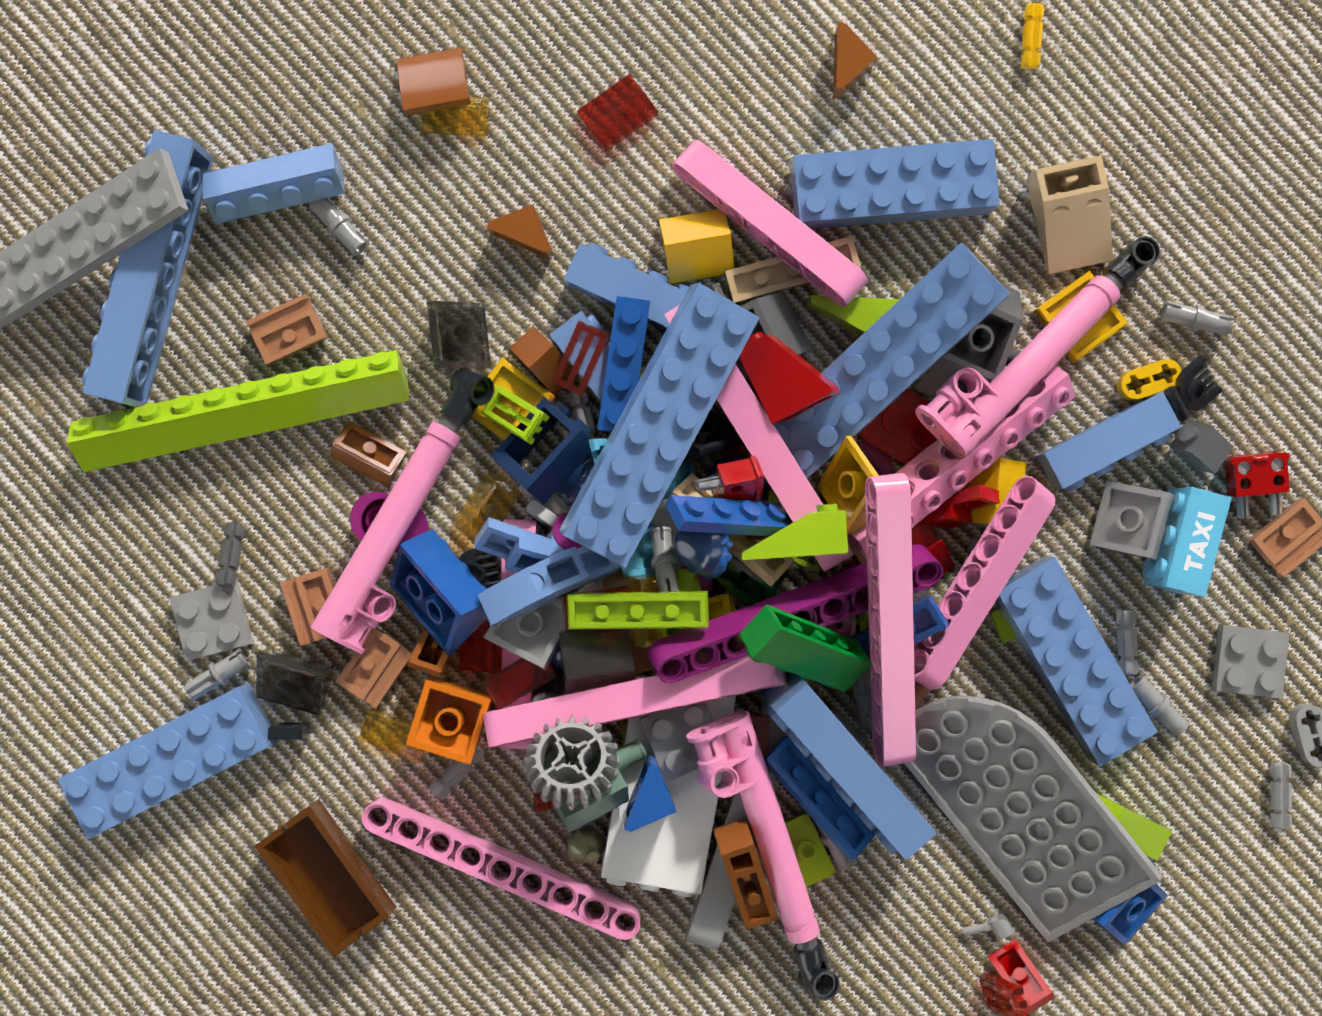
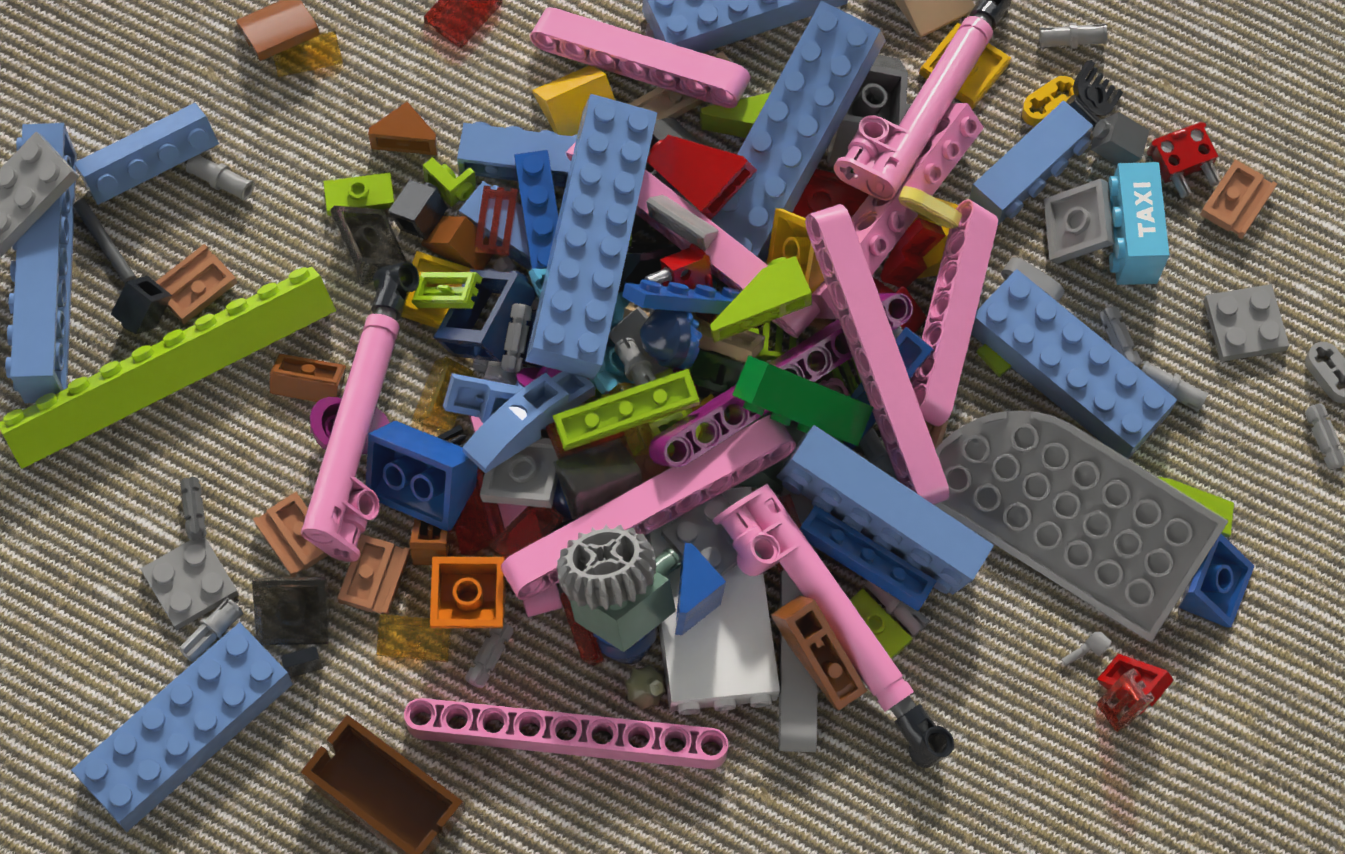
camera: 20 degrees left, 20 degrees down
none -> dark grey bar [73,199,136,284]
none -> black brick [111,275,172,334]
none -> lime plate [323,172,394,216]
none -> black brick [388,180,448,240]
none -> lime bracket [423,157,476,207]
none -> light grey axle [501,303,532,372]
none -> light grey slope [646,195,719,251]
none -> light yellow tile [898,186,962,229]
none -> light grey beam [1001,257,1065,302]

